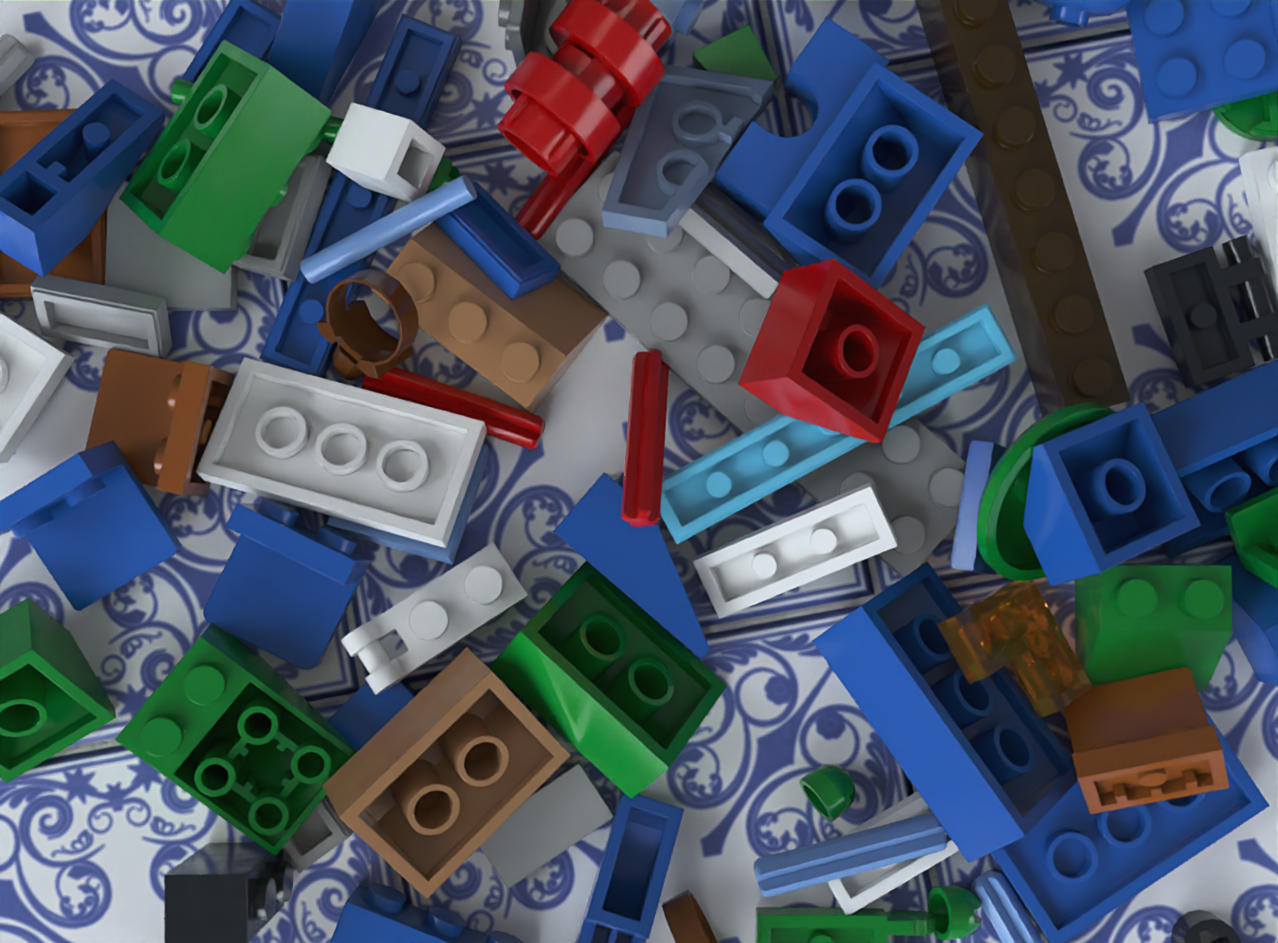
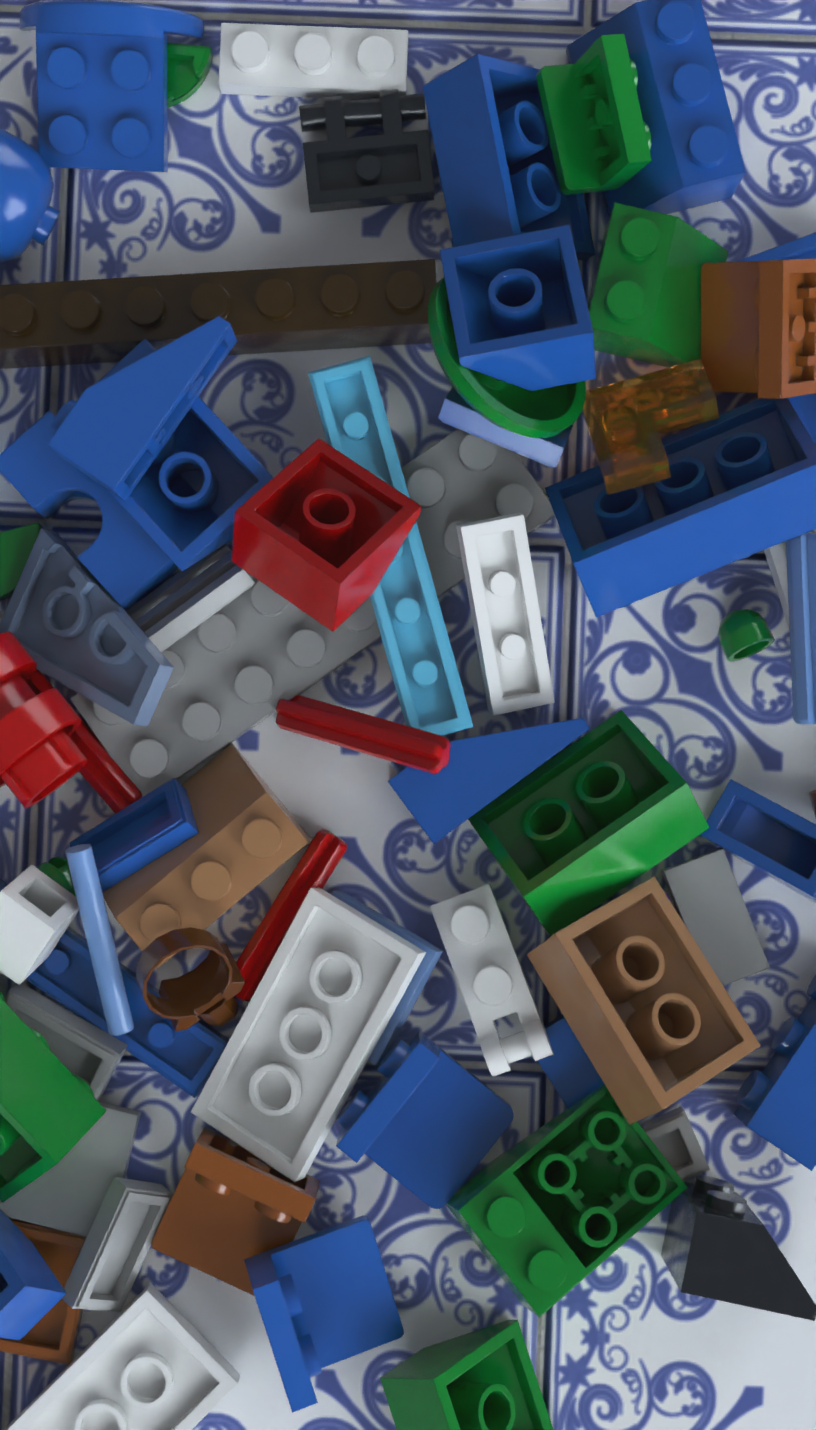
camera: 80 degrees left, 0 degrees up
none -> blue slope [47,316,237,501]

